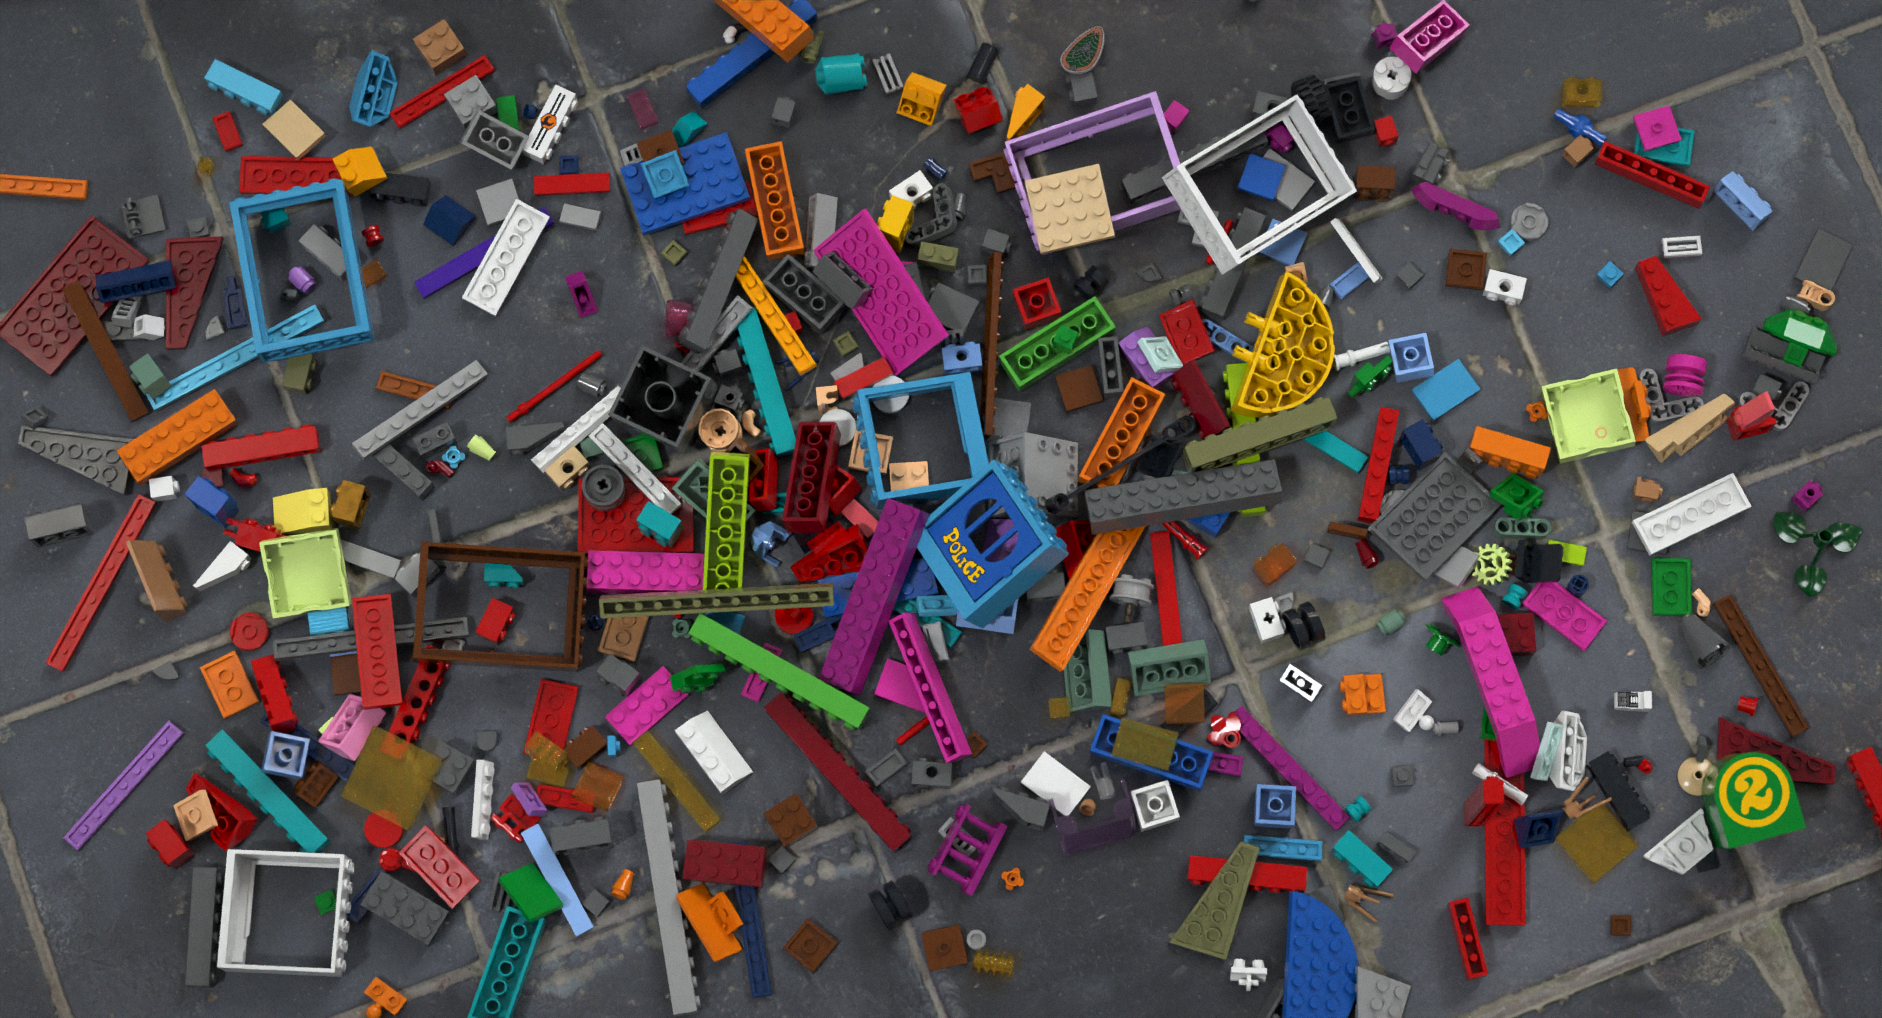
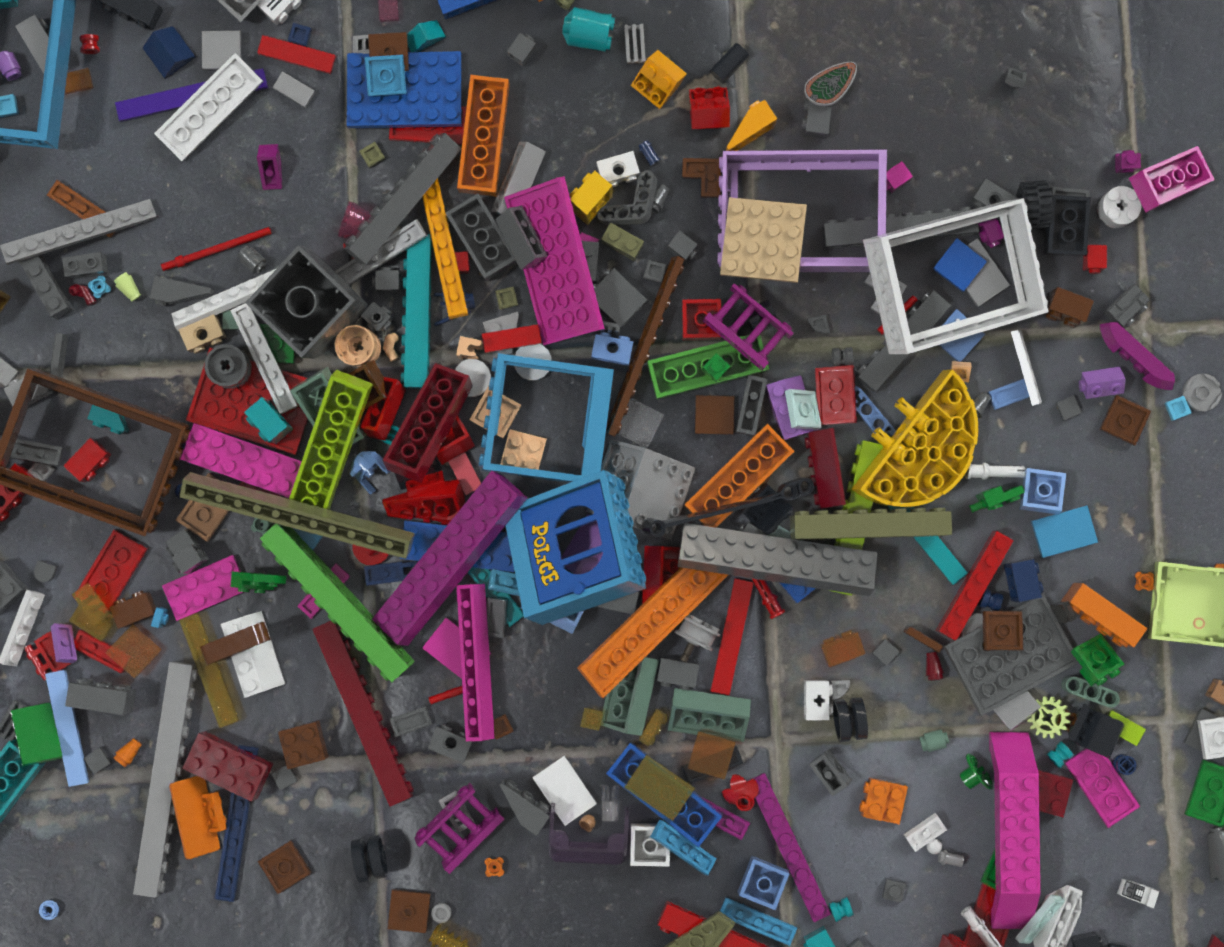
camera: 15 degrees right, 10 degrees up
white brick [1482,269,1527,305] -> none
none -> reddish brown beam [200,622,271,665]
none -> dark azure tile [650,820,717,876]
none -> magenta fence [703,283,794,371]
none -> reddish brown tile [983,611,1023,651]
none -> medium lavender brick [1079,367,1126,399]

